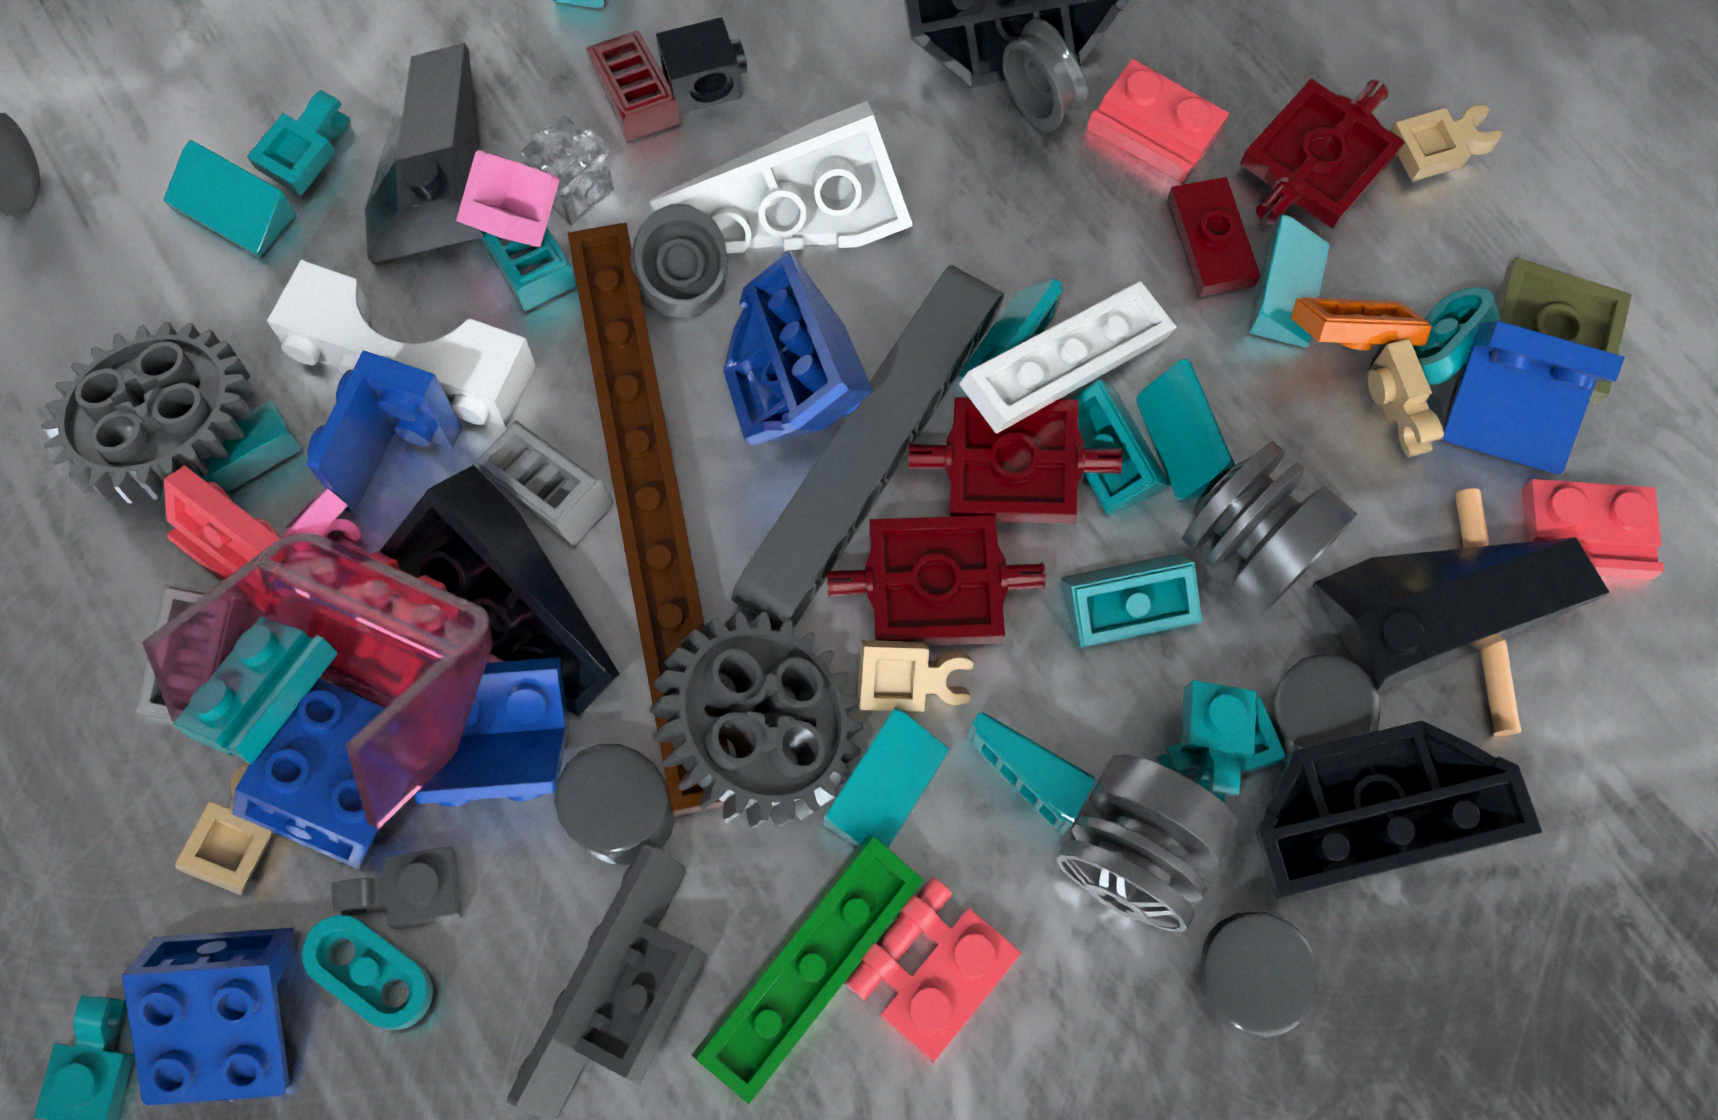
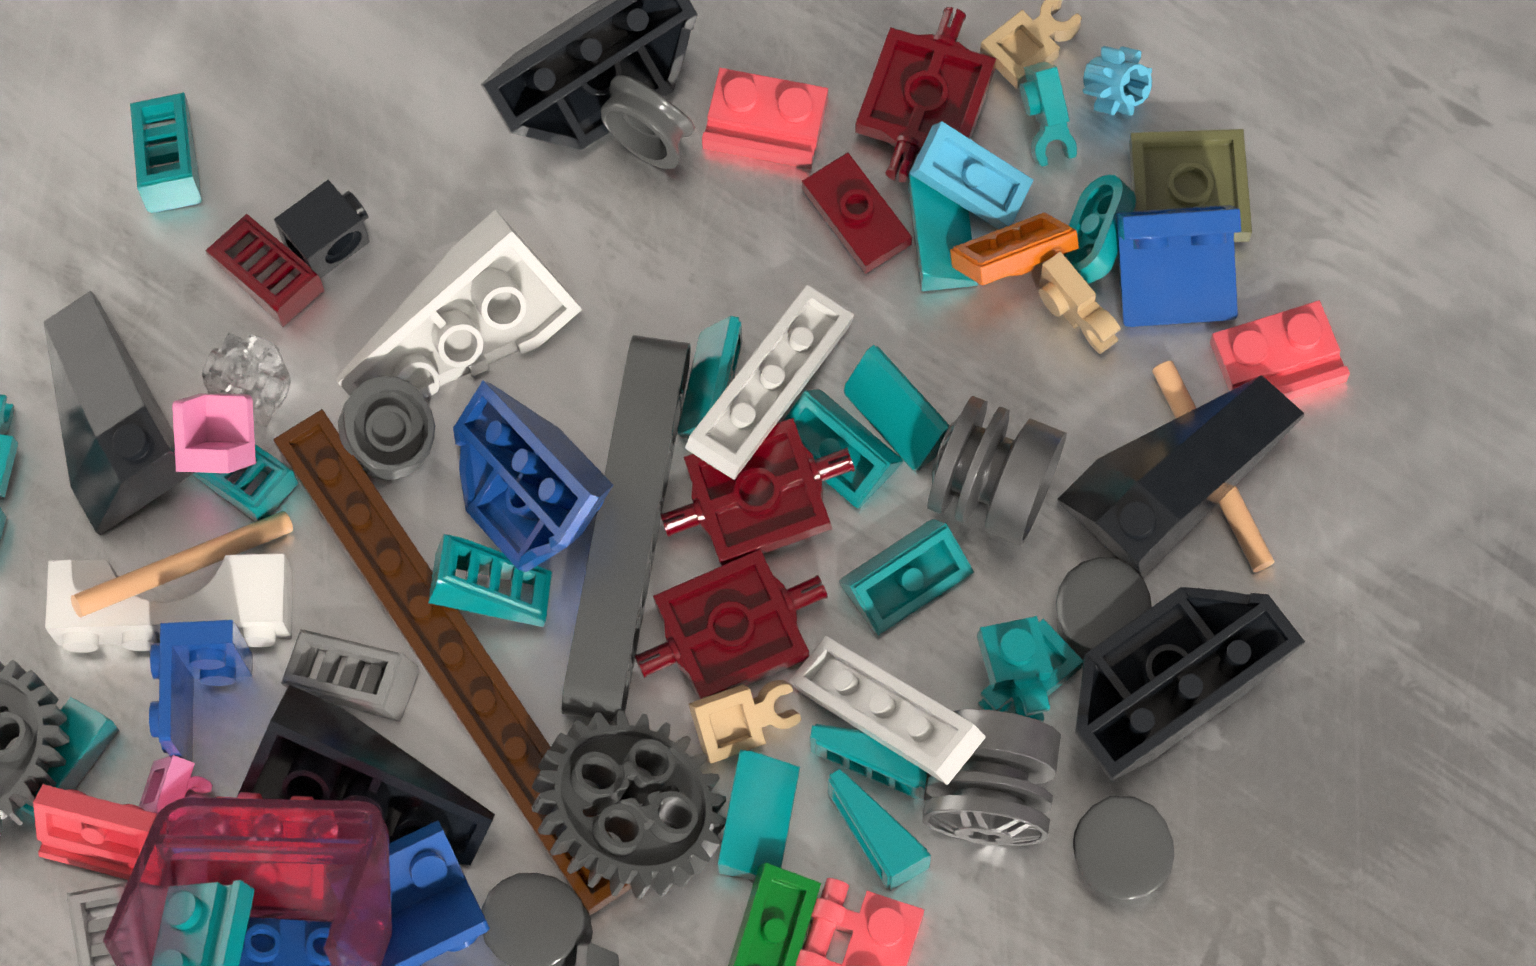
camera: 15 degrees left, 0 degrees up
none -> light nougat bar [71,511,293,618]
none -> teal slope [428,534,552,627]
none -> white plate [789,636,986,785]
none -> teal slope [828,769,931,891]
none -> medium azure plate [909,121,1034,230]
none -> teal plate [1020,61,1077,167]
none -> medium azure gear [1083,46,1152,116]

